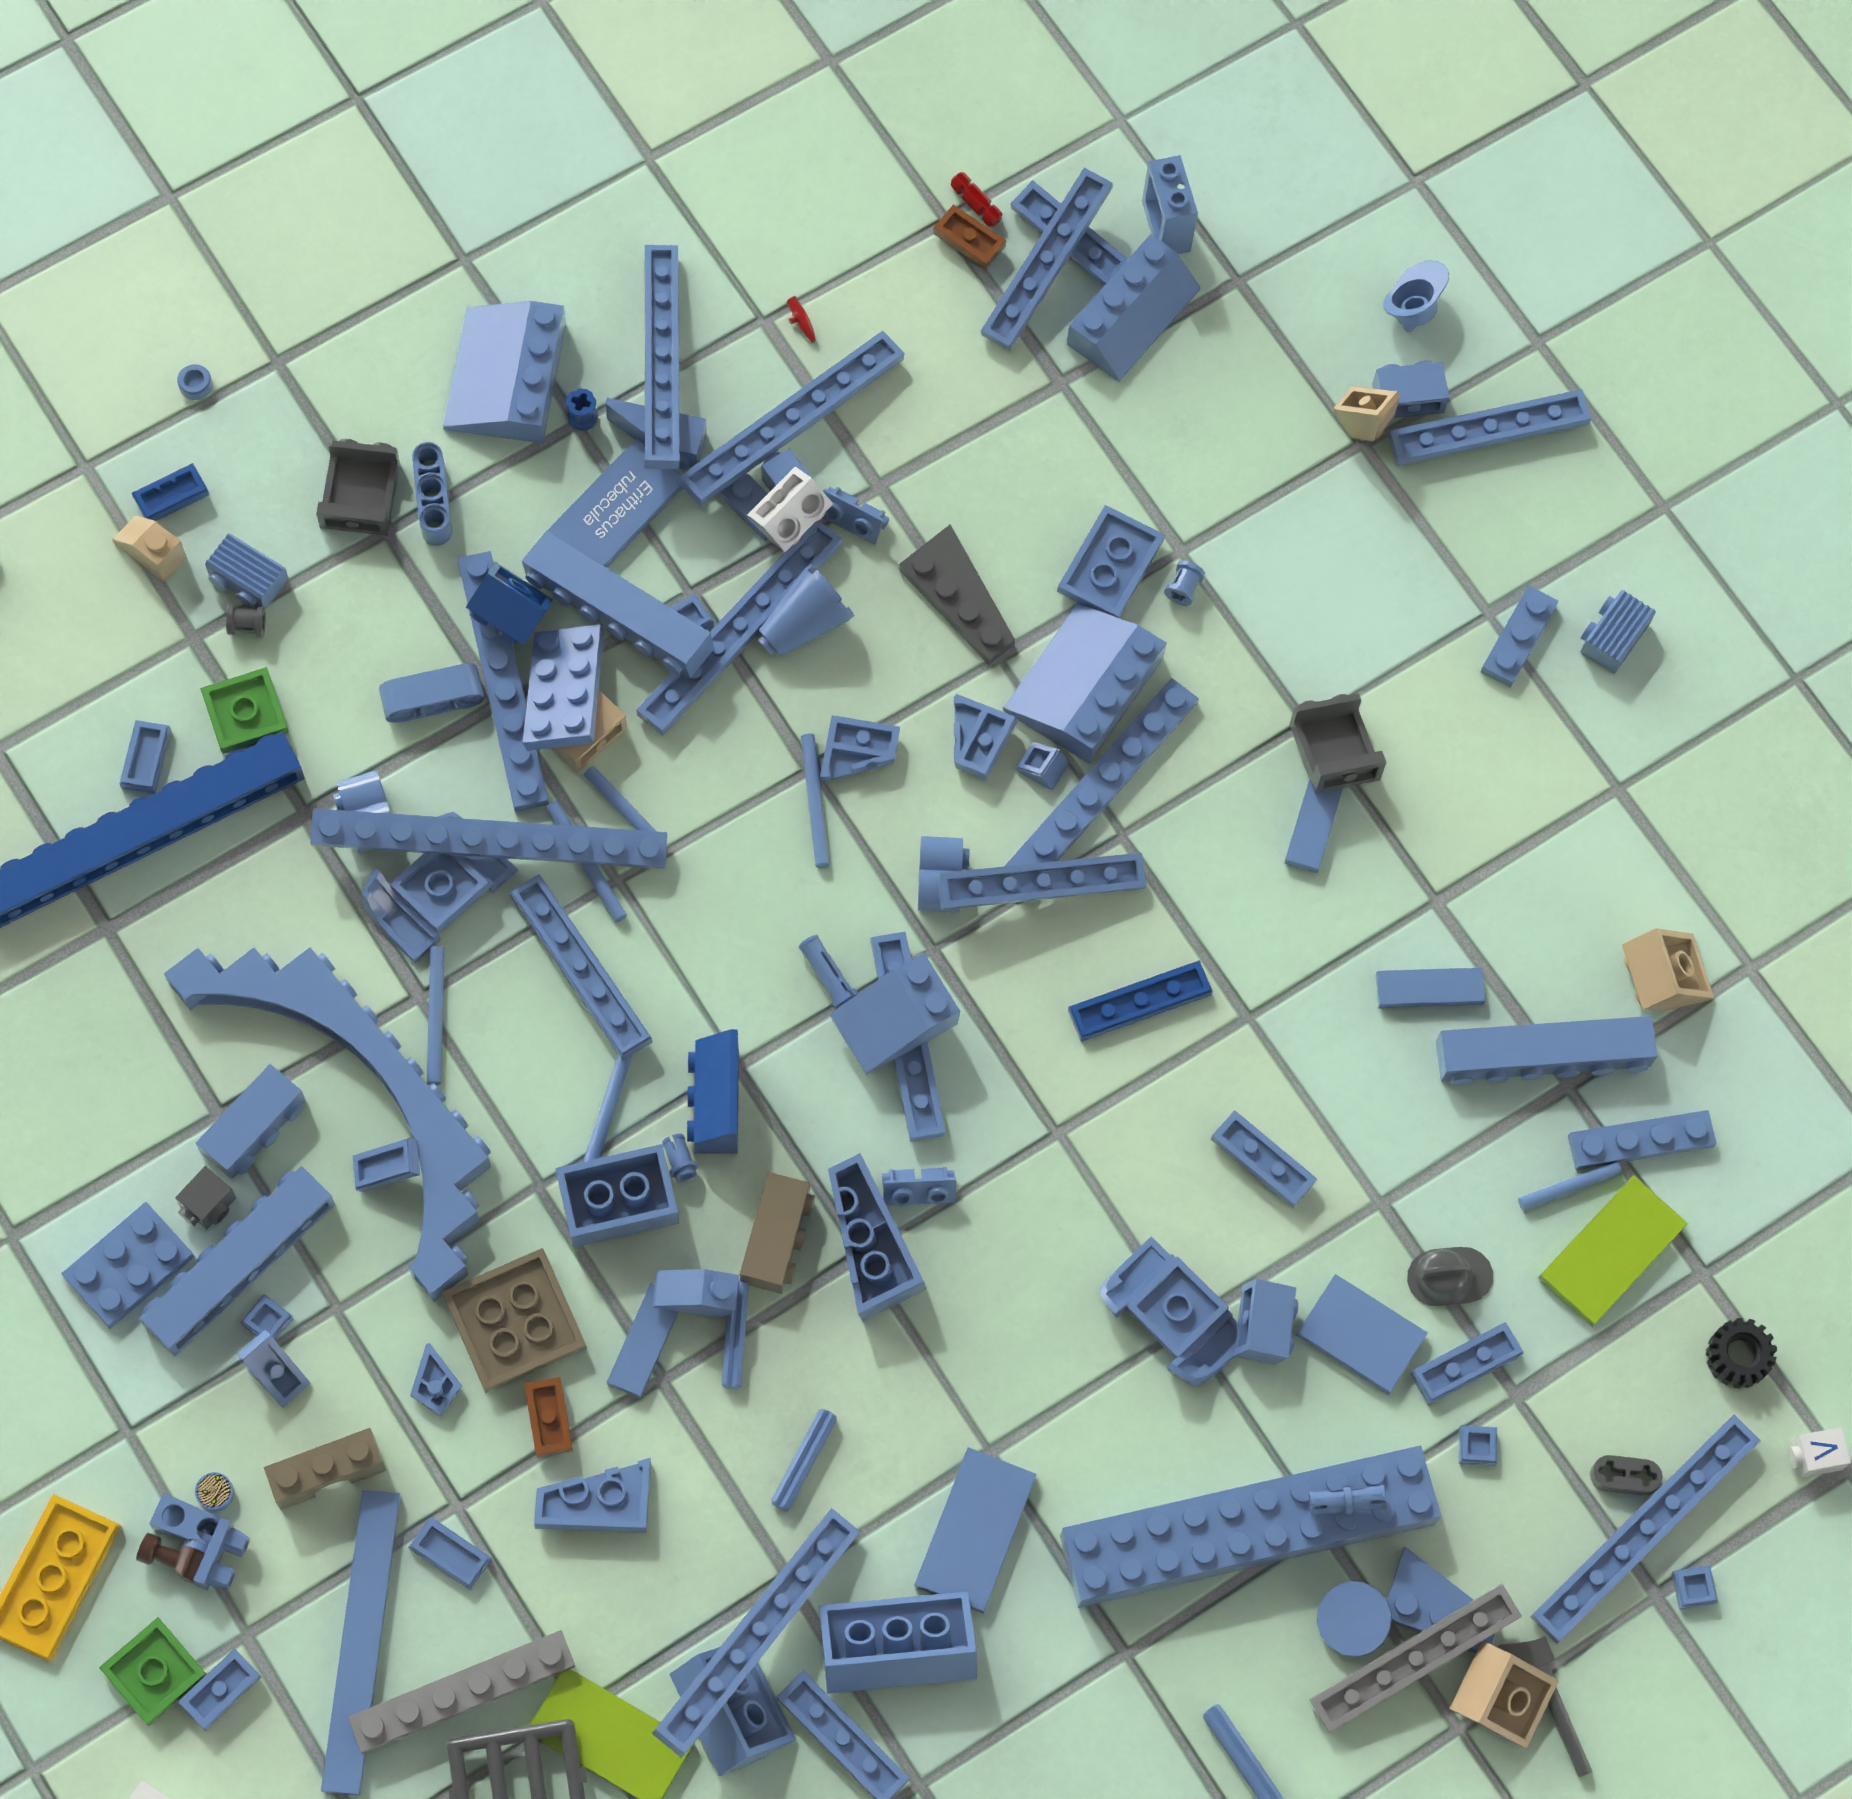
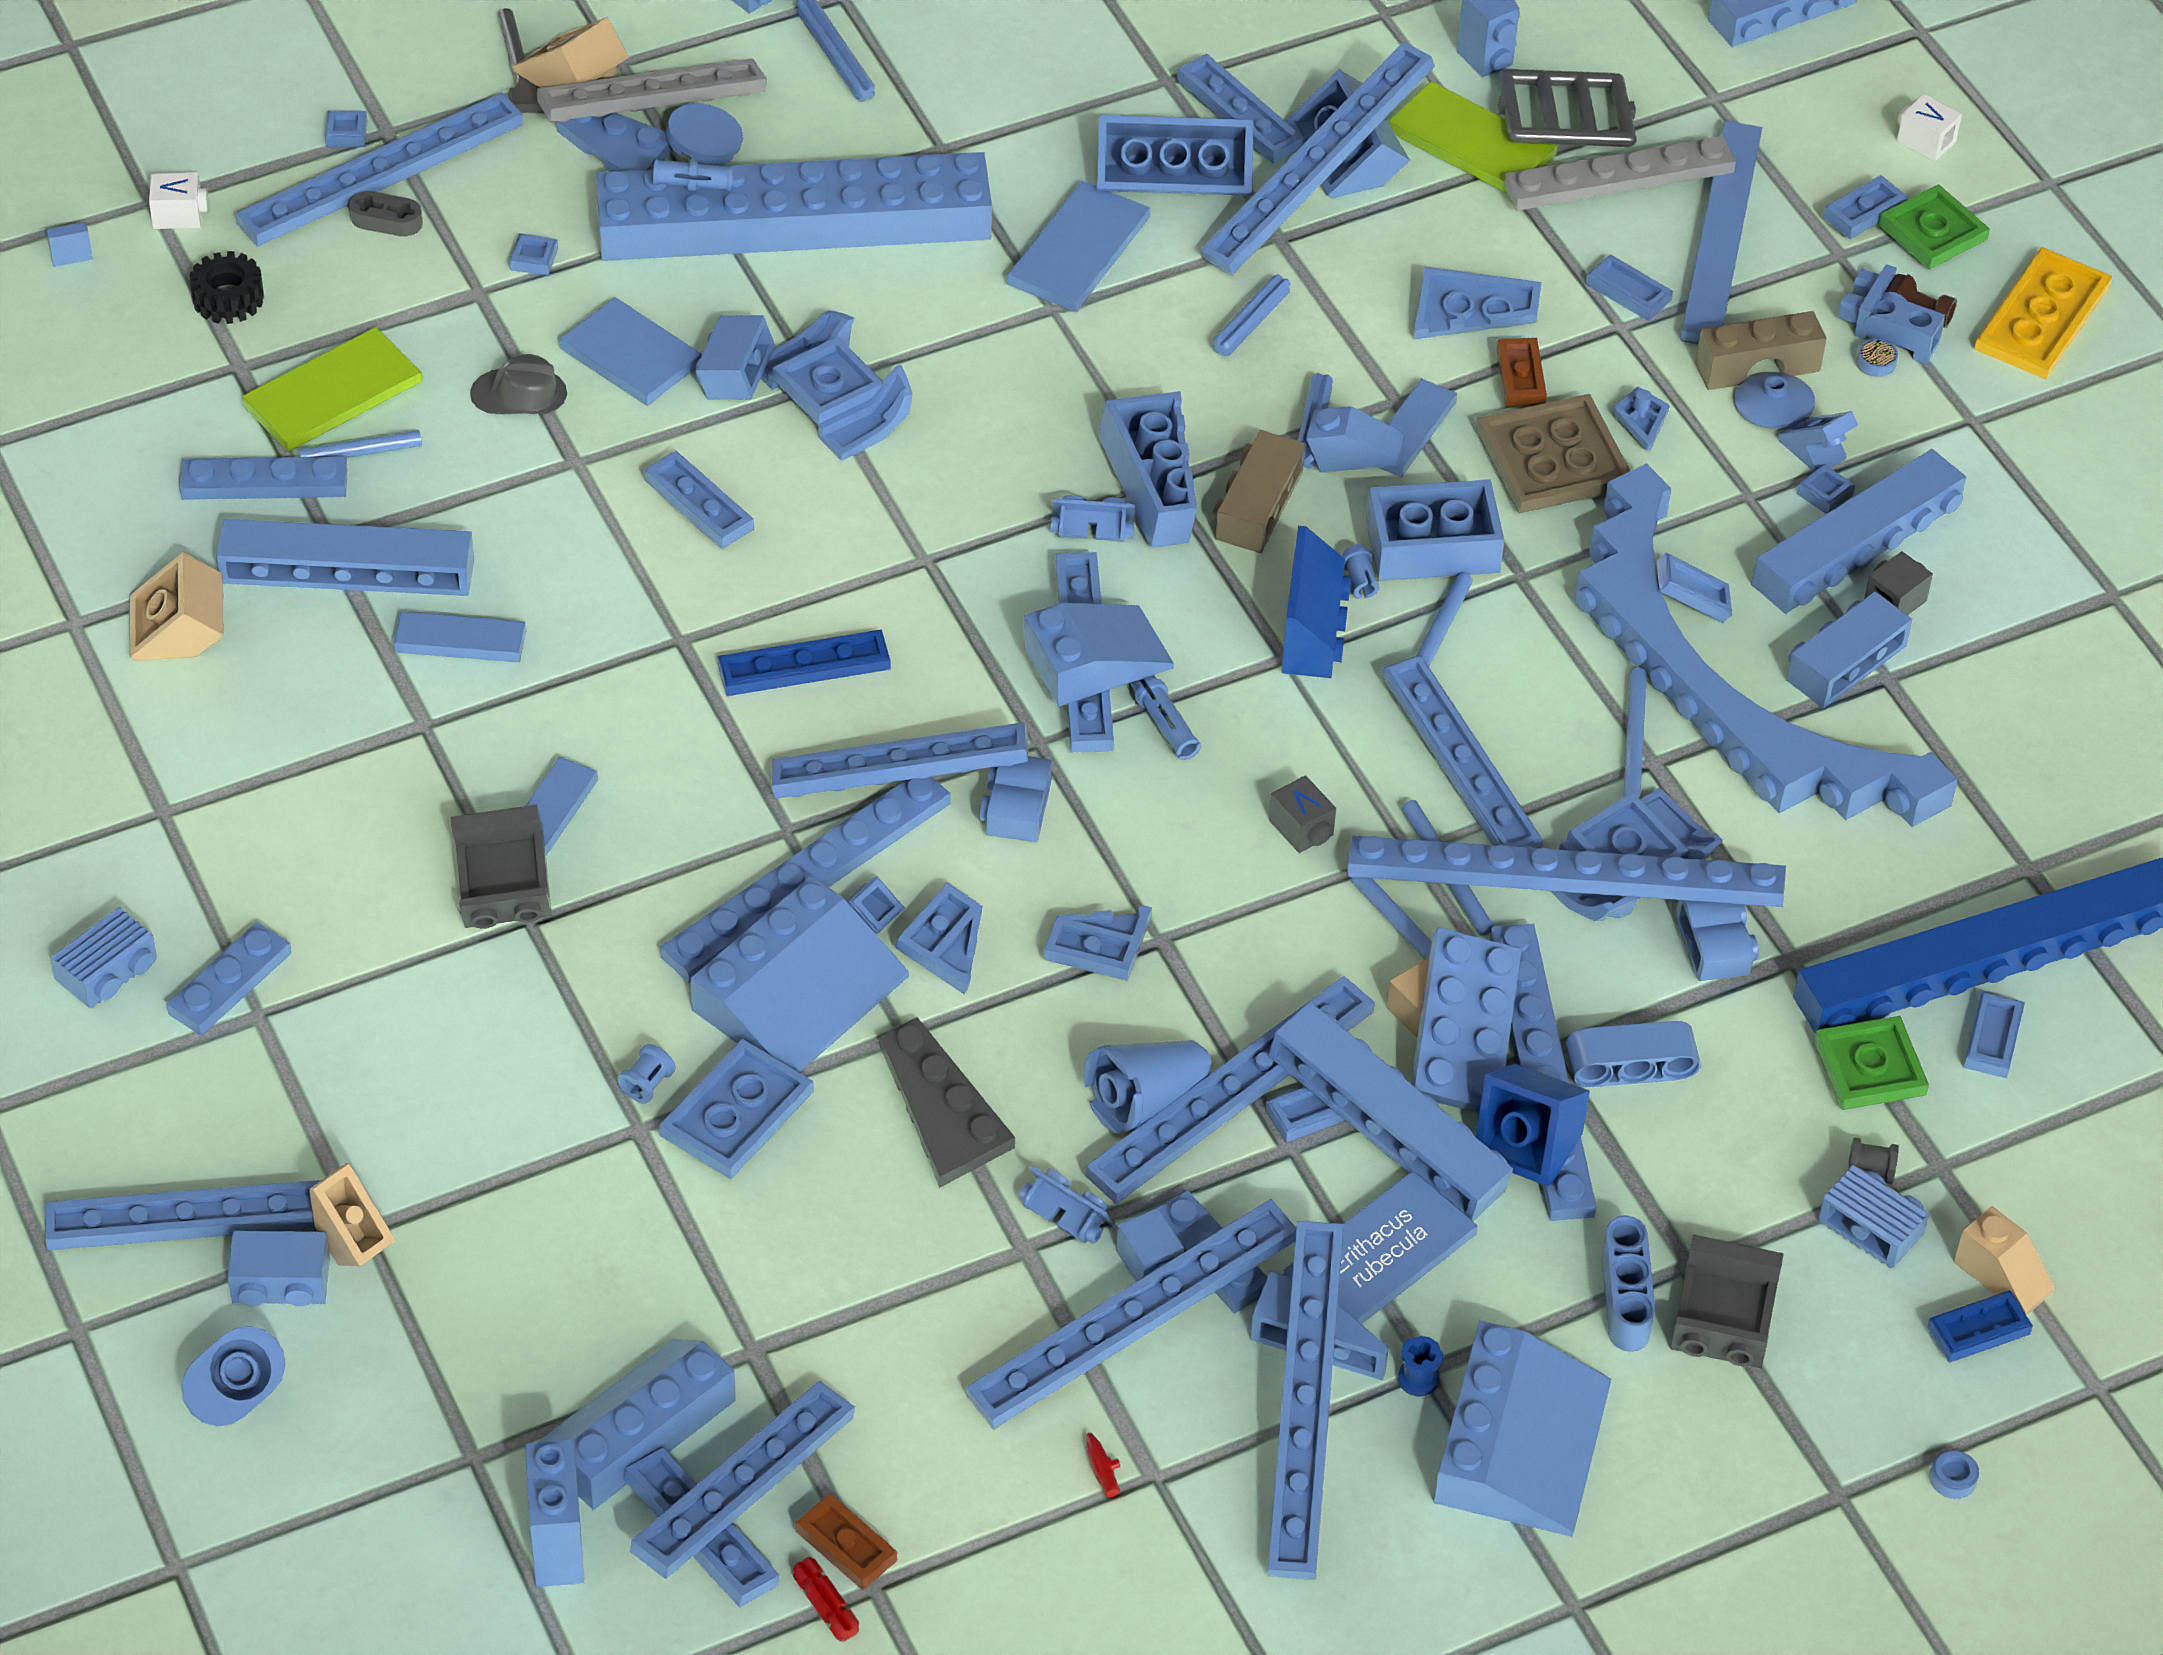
camera: 170 degrees left, 20 degrees down
medium blue plate [61,1202,195,1329] -> none
white brick [747,467,833,552] -> none
medium blue bar [801,733,829,868] -> none
medium blue tile [1410,1322,1524,1405] -> none
none -> dark grey brick [1269,775,1336,853]
none -> medium blue dish [1735,372,1815,429]

